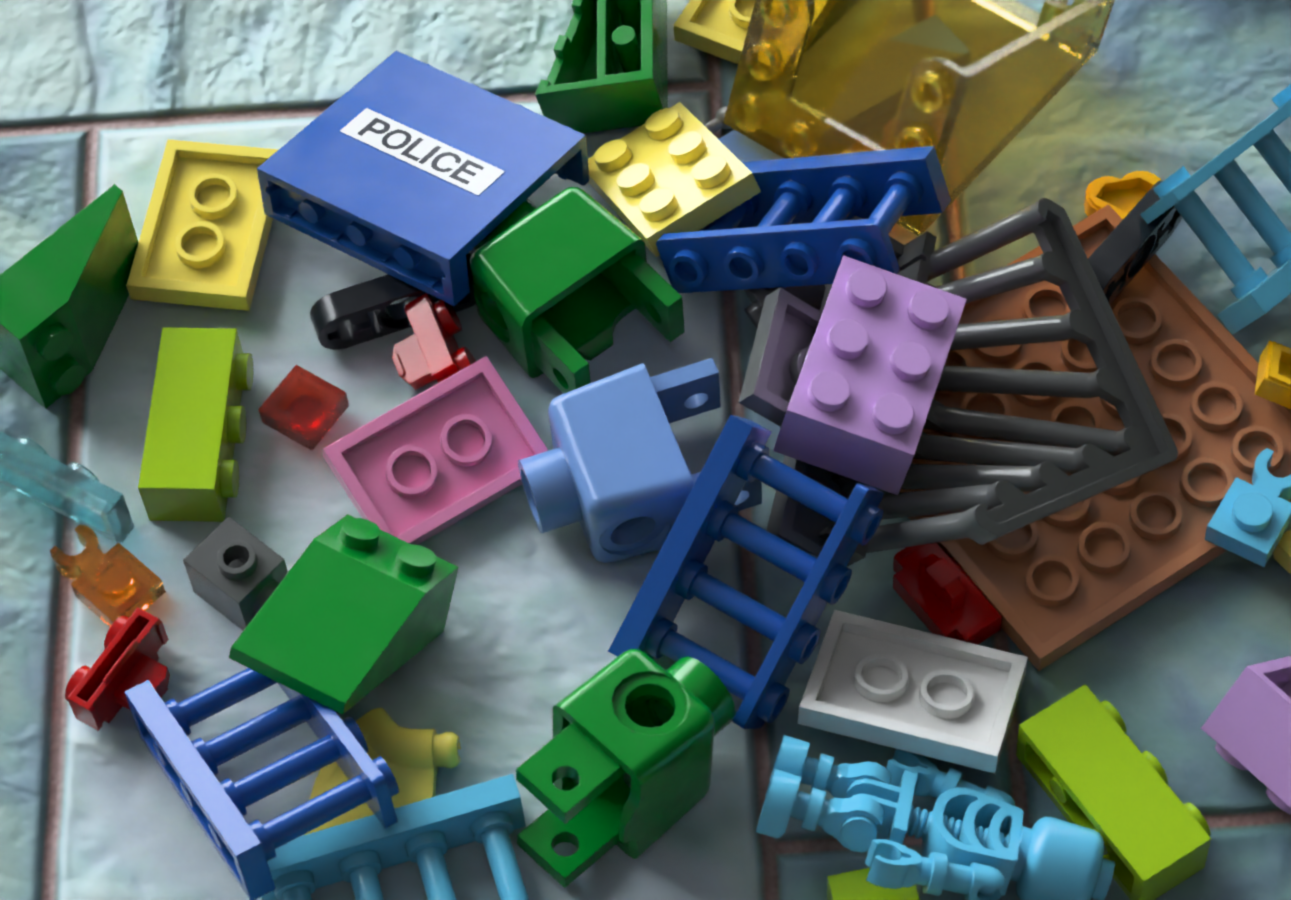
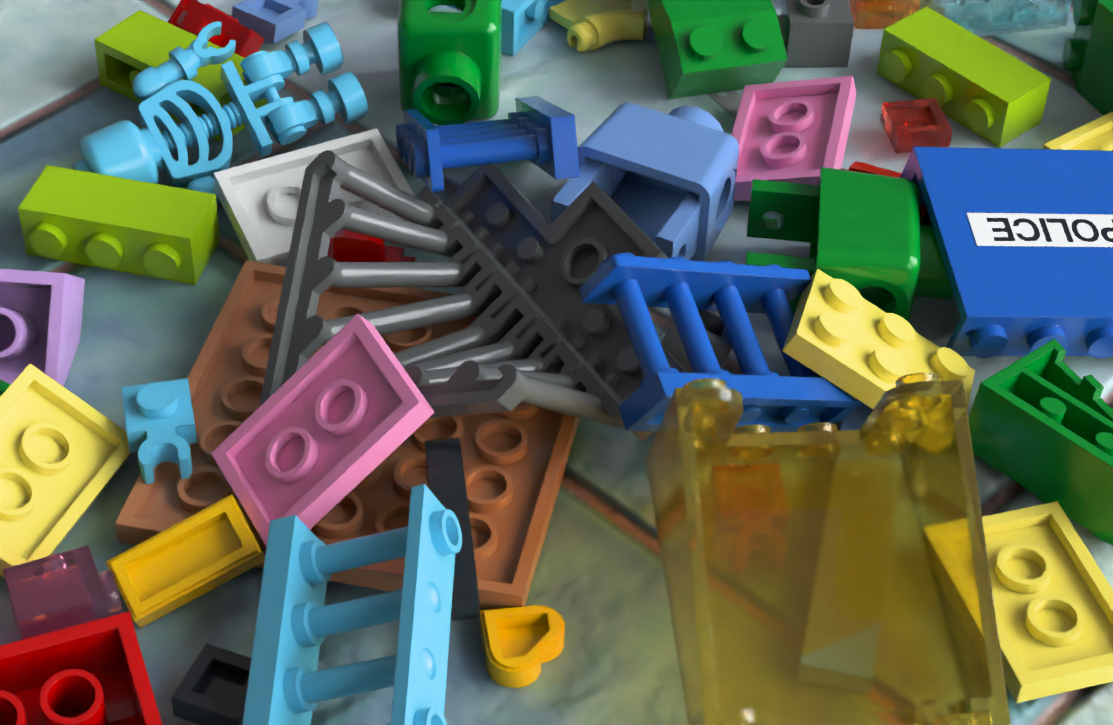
camera: 130 degrees right, 15 degrees down
lavender brick [773,255,967,495] -> none
none -> bright pink plate [211,314,435,546]

